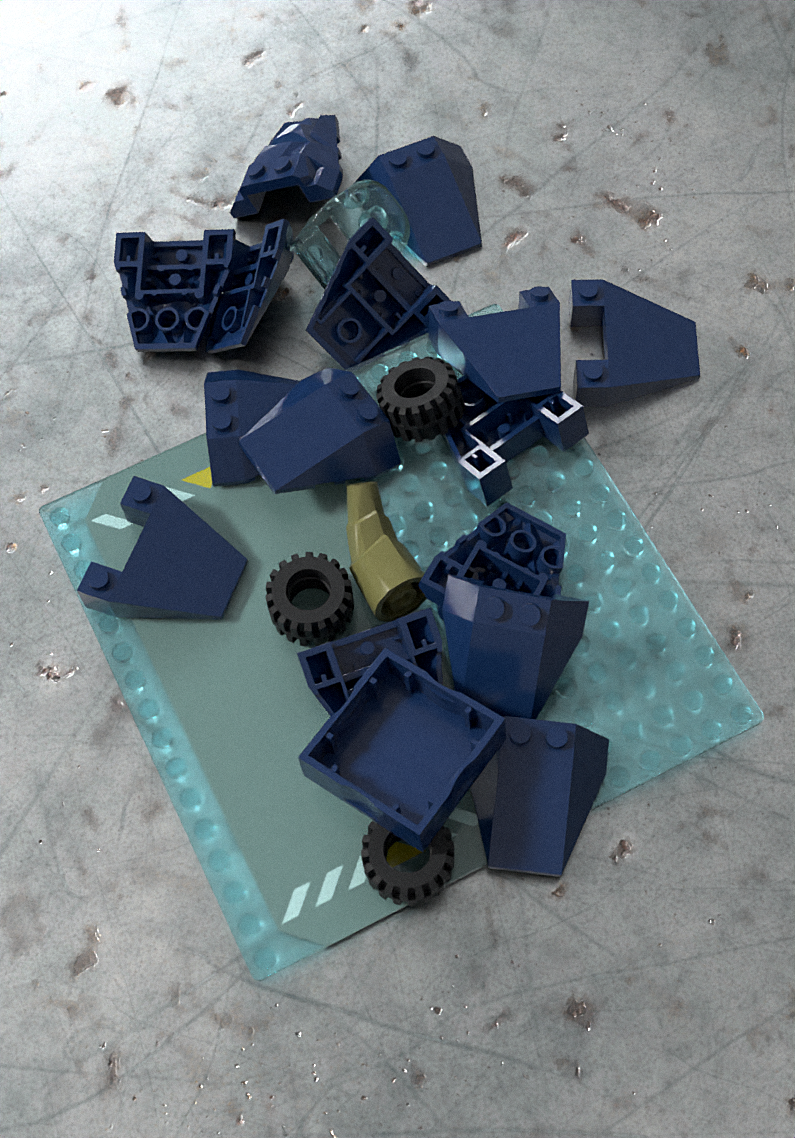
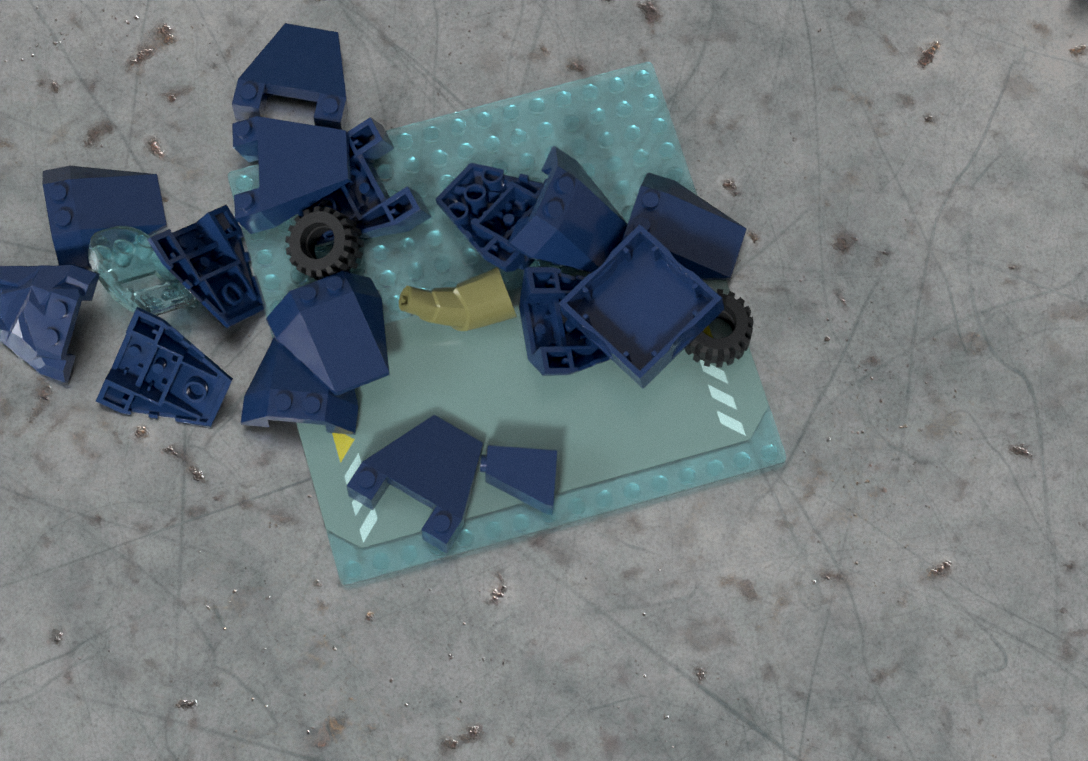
camera: 85 degrees left, 5 degrees up
dark blue wedge [114,229,236,352] -> none
black tyre [265,552,354,647] -> none
none -> dark blue slope [480,445,557,515]

